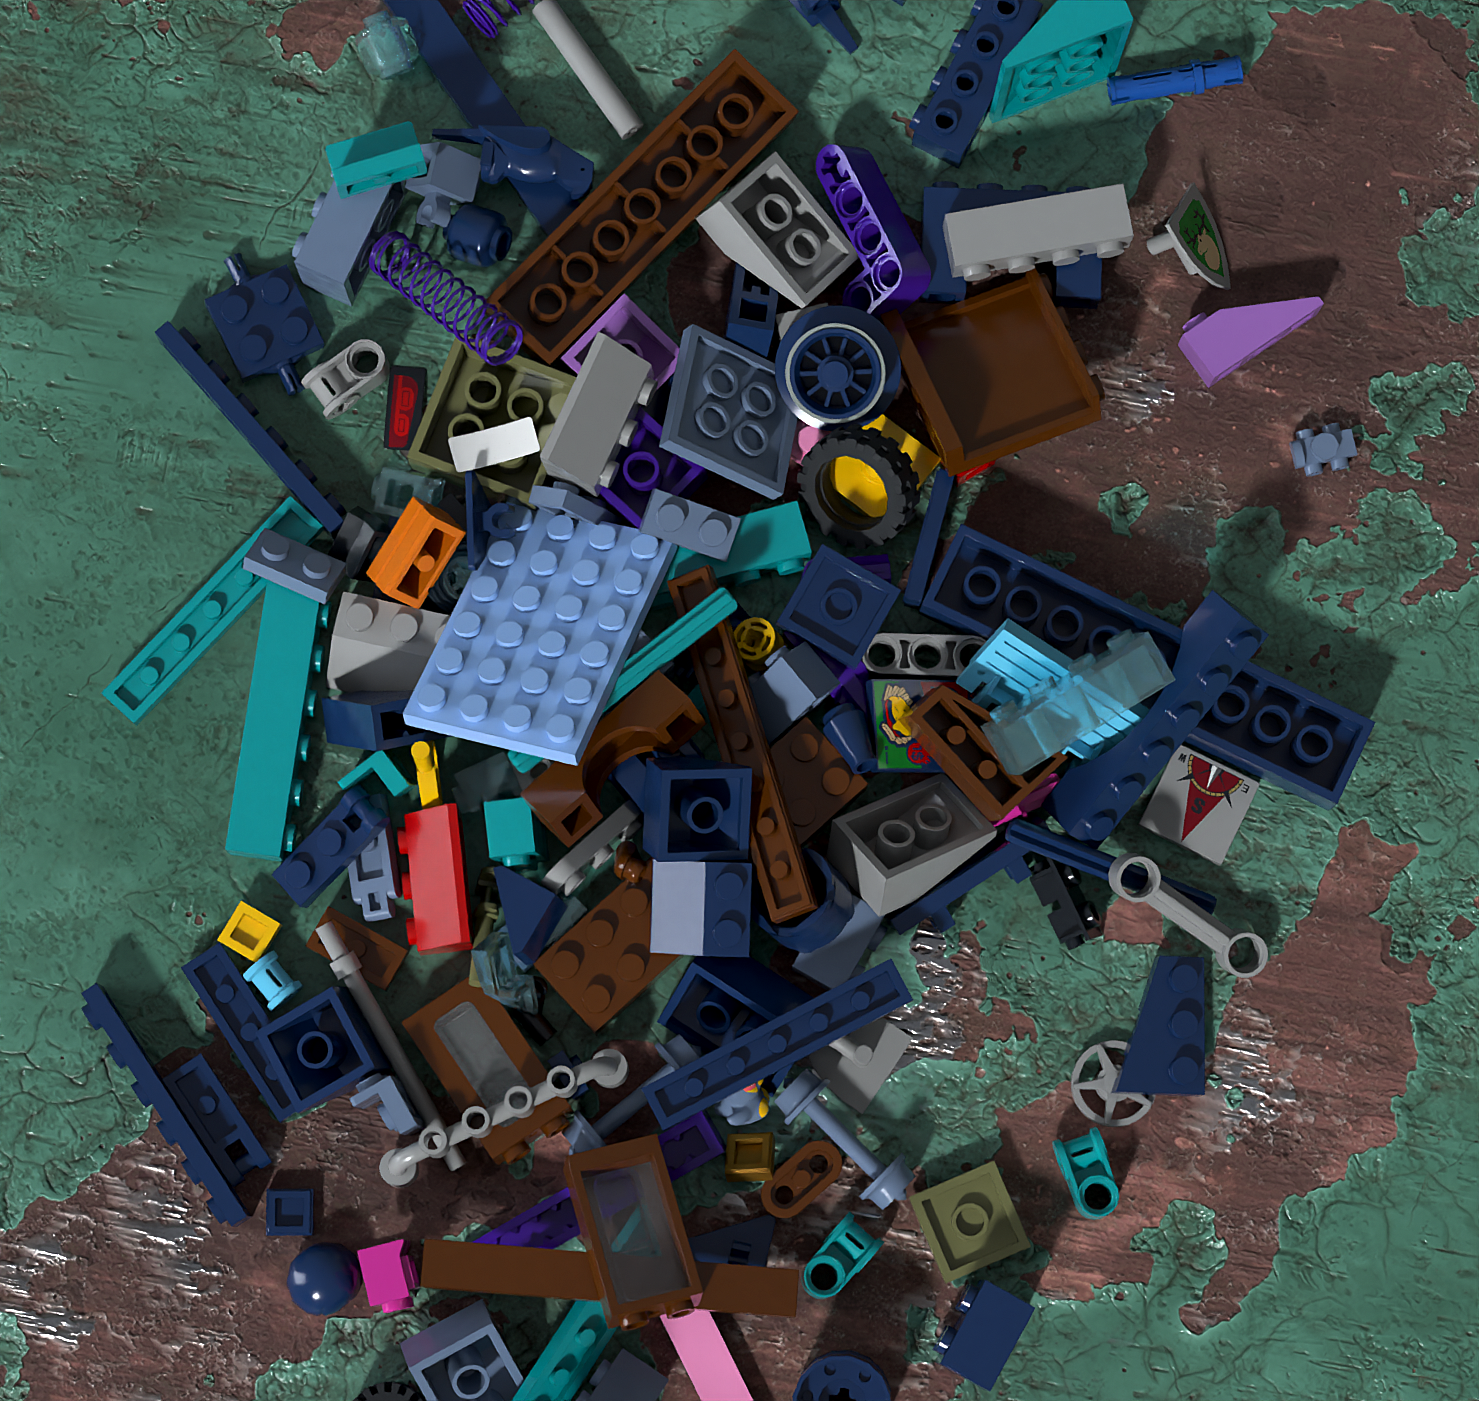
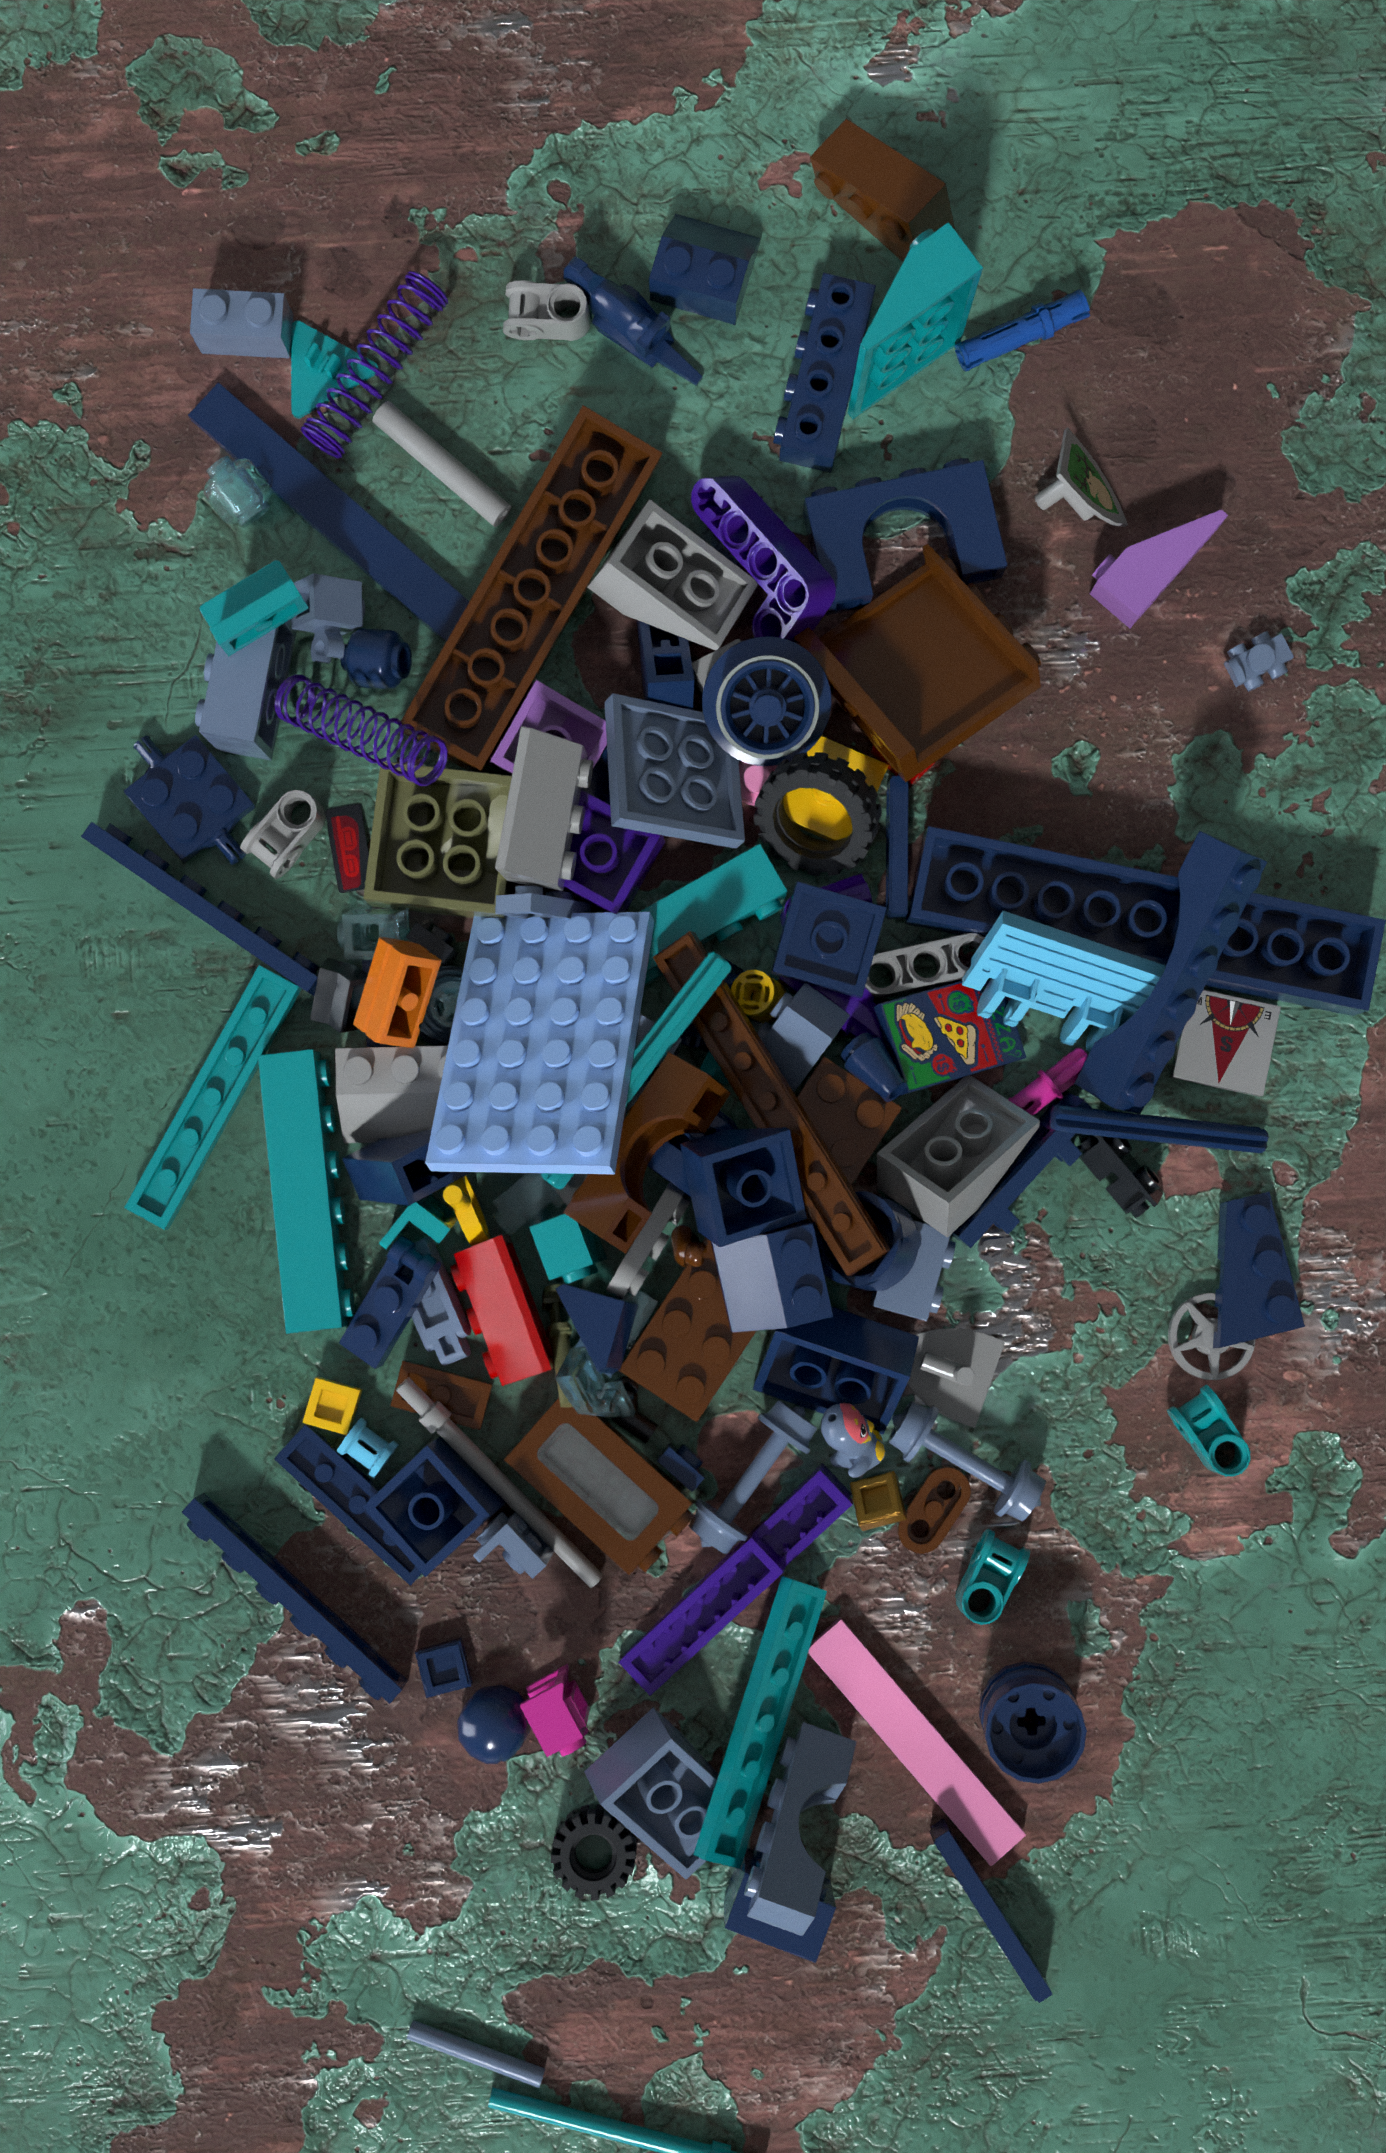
camera: 10 degrees left, 5 degrees up
dark blue plate [162,1053,273,1188] -> none
sand blue plate [243,528,347,605] -> none
light grey bar [379,1049,629,1188] -> none
reddish brown tile [420,1239,799,1318] -> none
dark blue animal [432,125,595,199] -> none
white sticker [448,417,540,472] -> none
dark blue piece [465,470,516,571] -> none
piece [563,1133,703,1331] -> none
sand blue plate [638,489,741,562] -> none
dark blue plate [641,959,913,1131] -> none
dark blue piece [688,1215,776,1315] -> none
reddish brown wedge [898,685,1068,821] -> none
olive plate [908,1161,1031,1283] -> none
dark blue brick [932,1280,1035,1392] -> none
light grey brick [942,184,1134,281] -> none
clear light blue brick [981,629,1176,775] -> none
light grey piece [1108,853,1268,978] -> none

